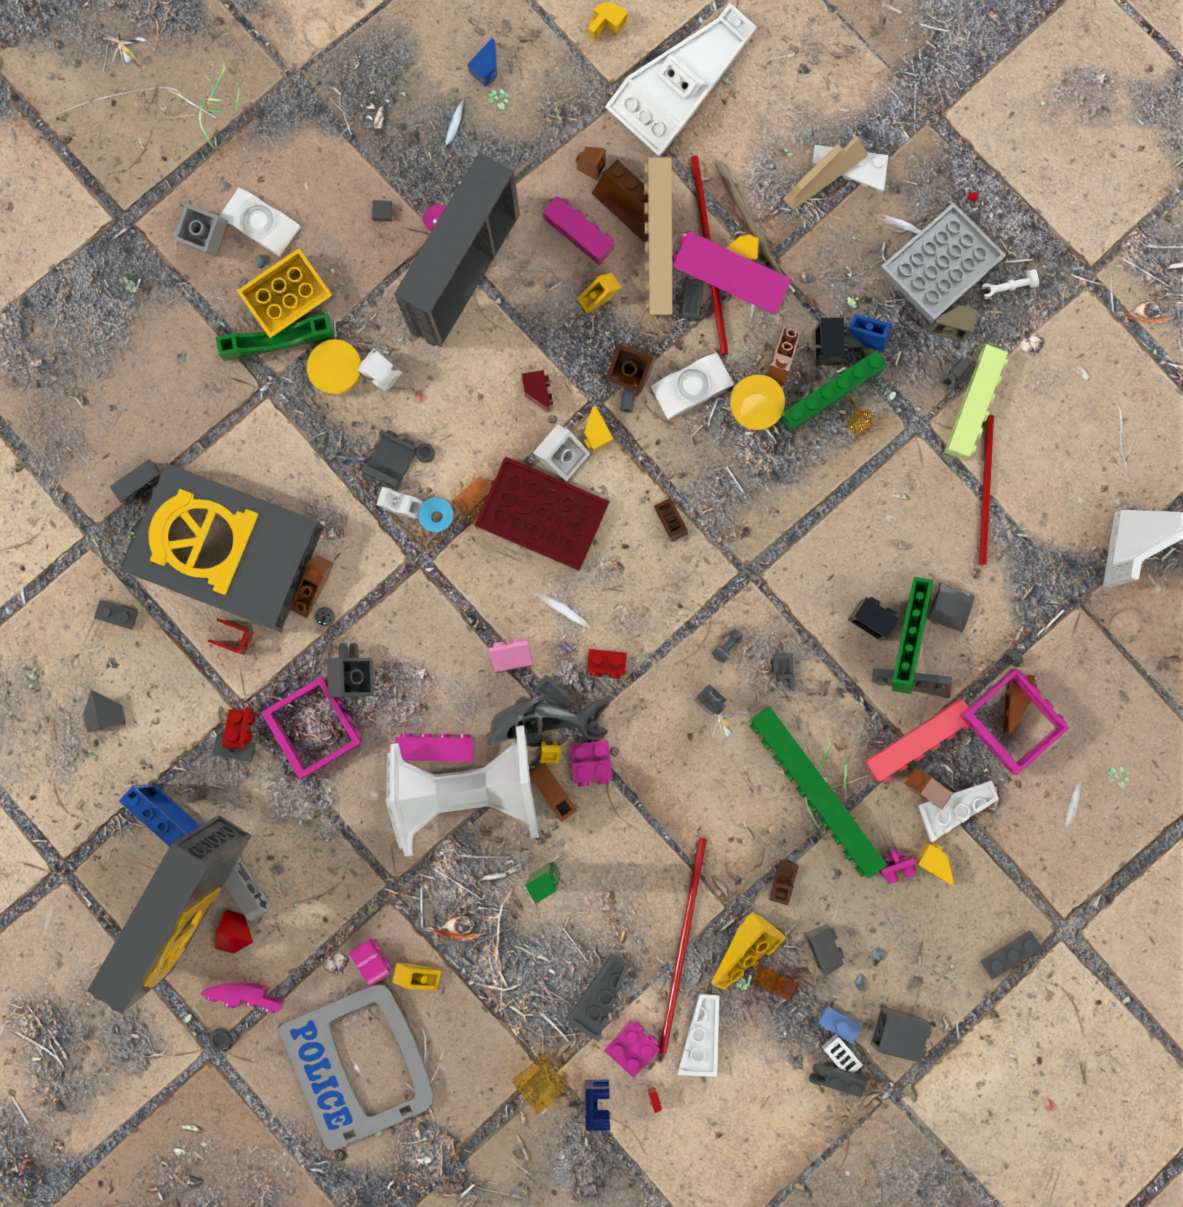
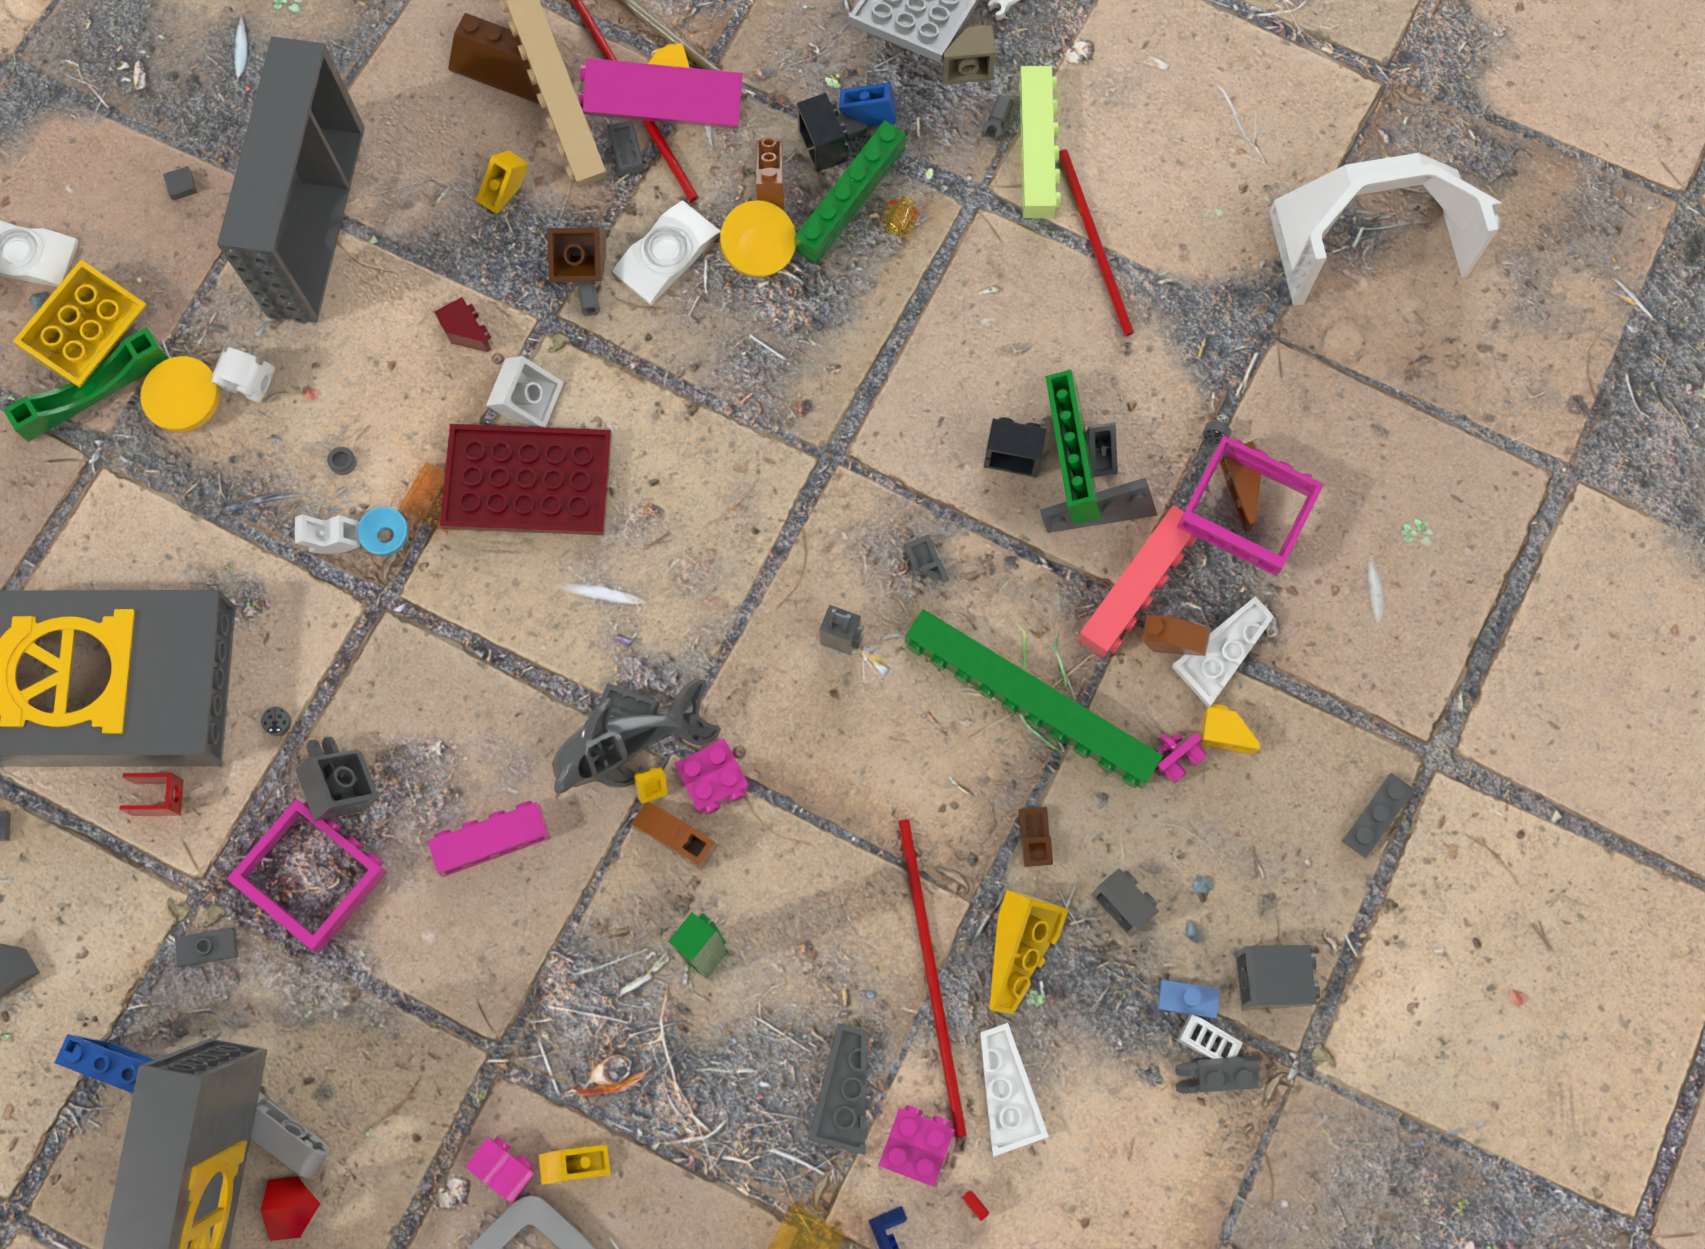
camera: 20 degrees left, 10 degrees down
red bracket [222,707,255,750] -> none
dark orange slope [290,555,334,618] -> none
dark grey panel [360,430,416,490] -> none
white panel [386,726,539,856] -> none
bright pink slope [489,638,533,673] -> none
dark pink brick [543,196,614,266] -> none
dark orange slope [576,147,606,180] -> none
yellow slope [583,405,613,453] -> none
red bracket [587,649,627,679] -> none
reddish brown slope [654,498,688,542] -> none
dark grey bar [711,629,743,663] -> none
clear orange slope [753,964,799,1001] -> none
dark grey slope [927,582,975,632] -> none
none -> dark grey slope [1086,422,1118,477]

